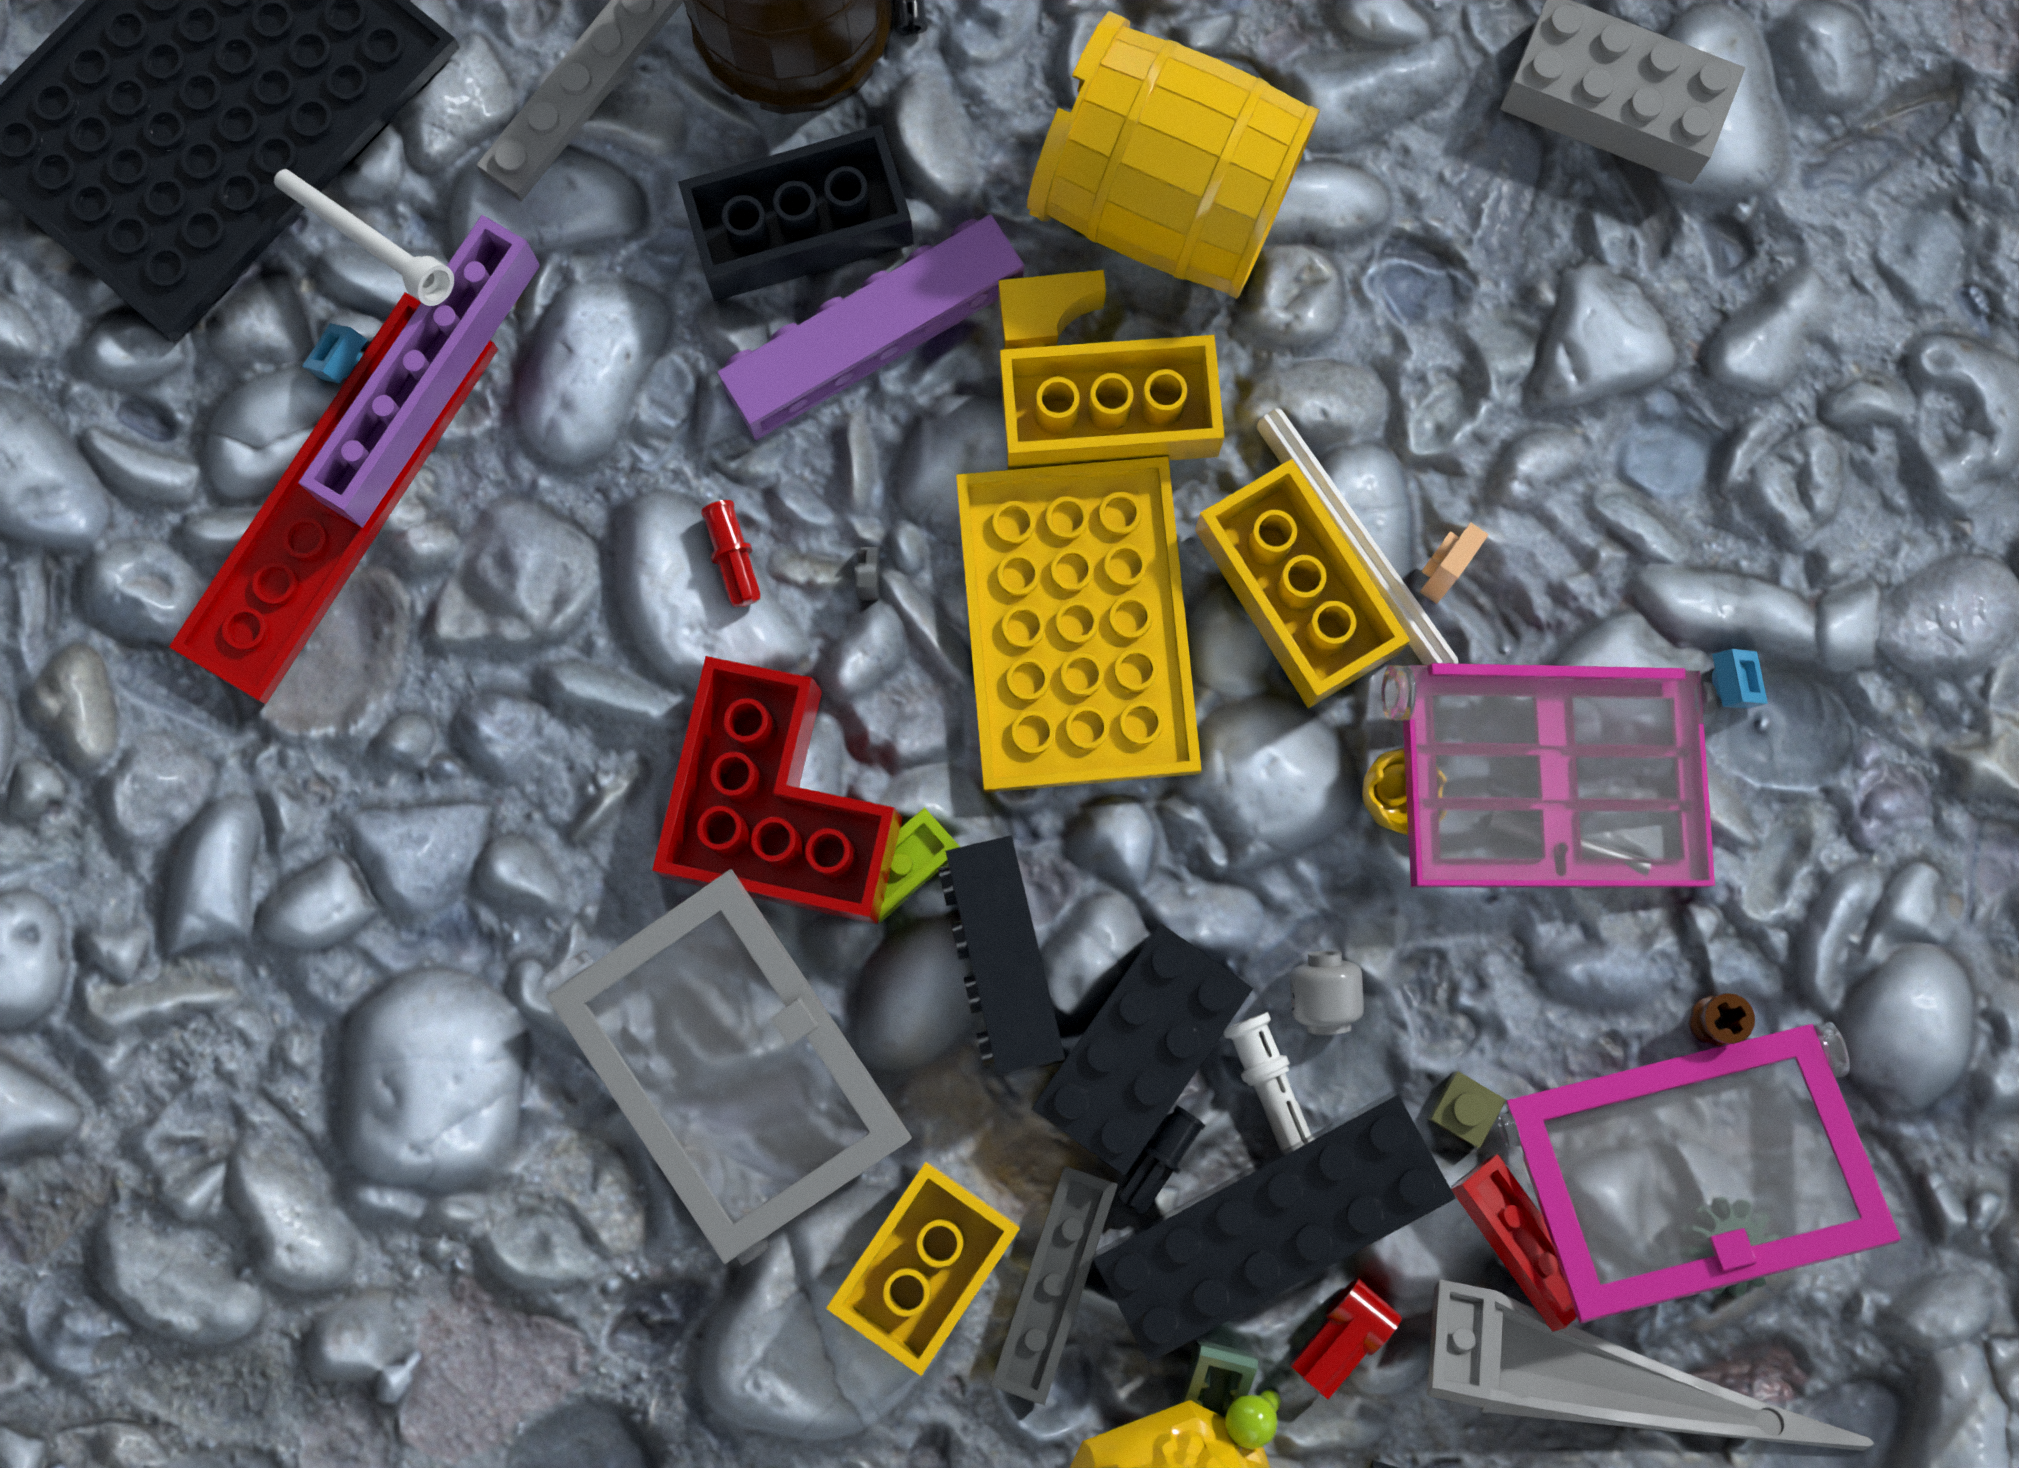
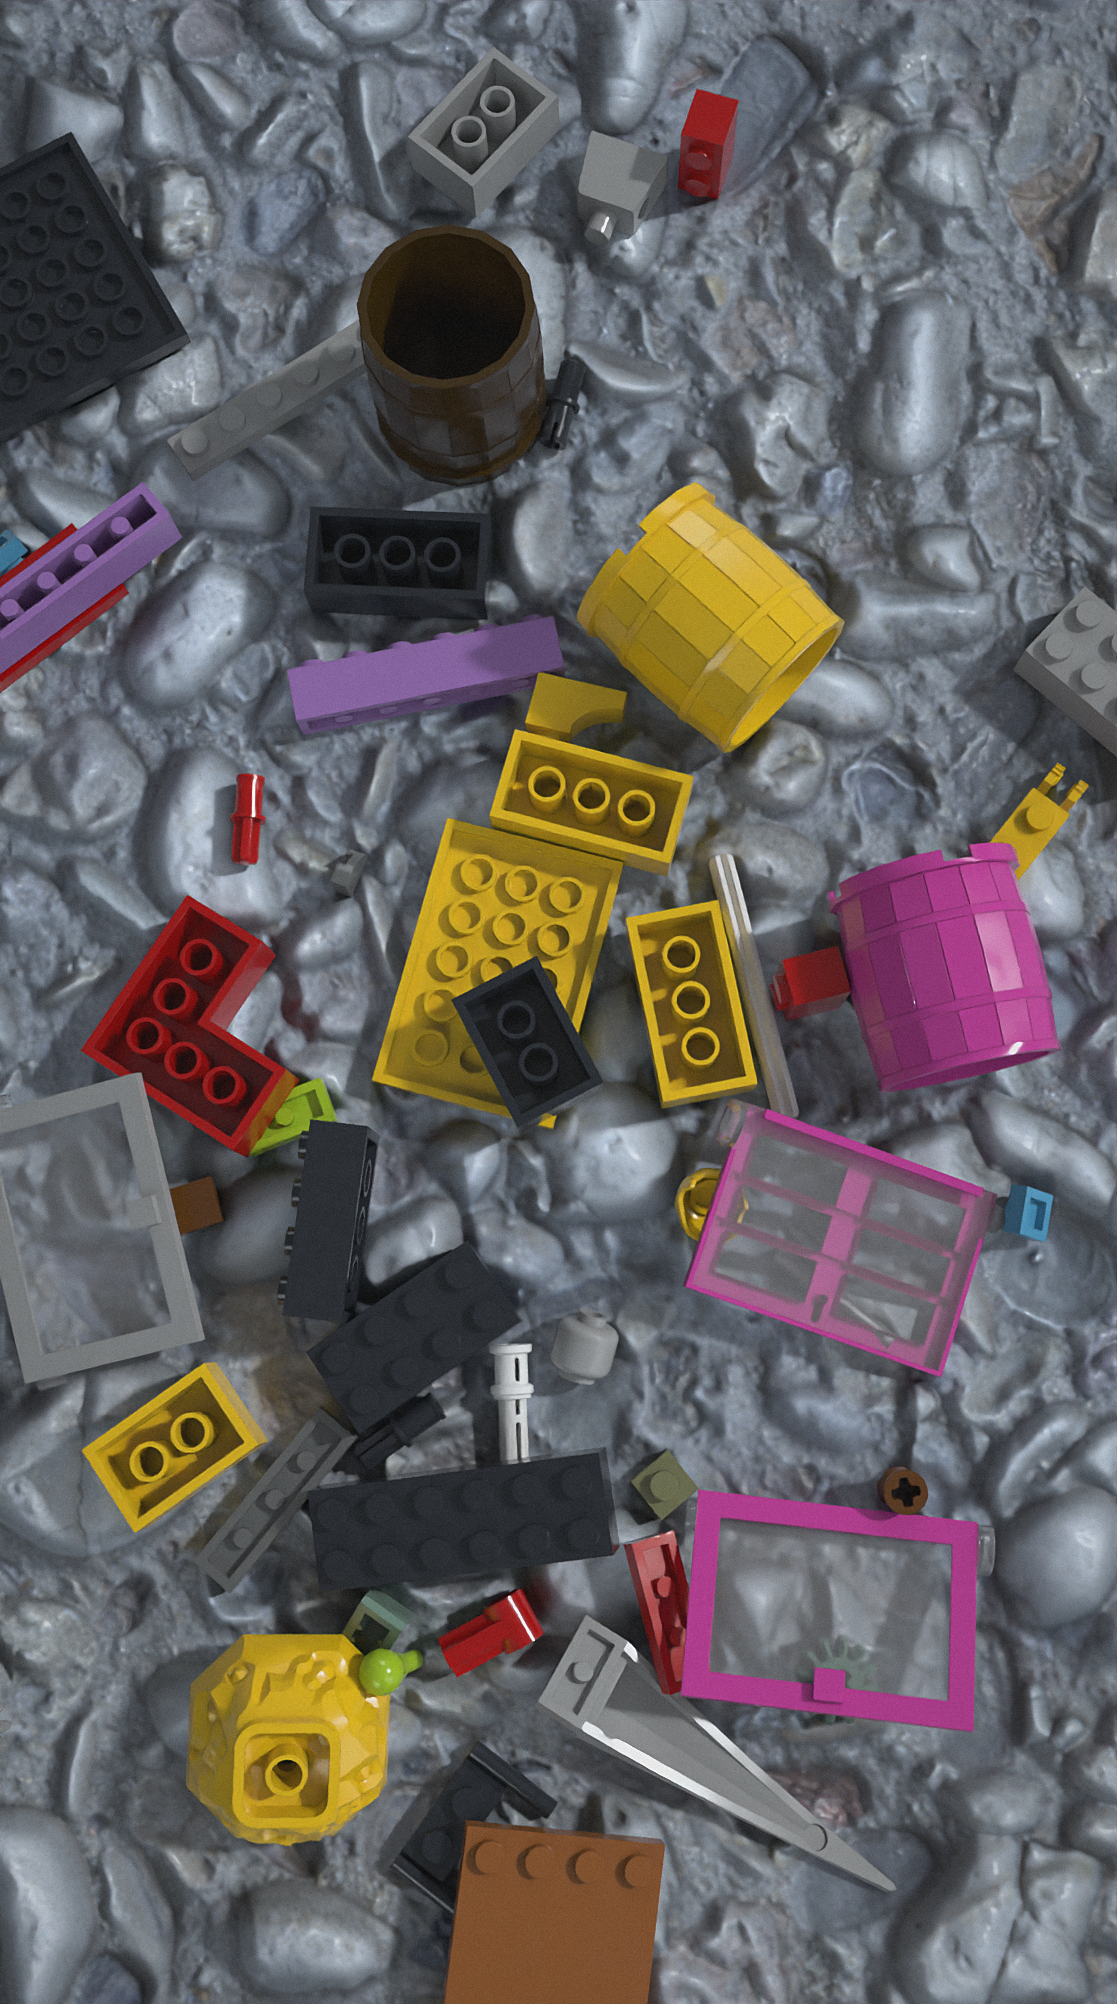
camera: 30 degrees right, 0 degrees up
white piece [274,169,454,306] -> none
light nougat plate [1420,522,1489,604] -> none
none -> reddish brown tile [169,1176,226,1236]
none -> black brick [451,956,604,1133]
none -> red brick [769,946,851,1022]
none -> dark pink piece [826,842,1061,1092]
none -> yellow hinge [990,762,1089,880]

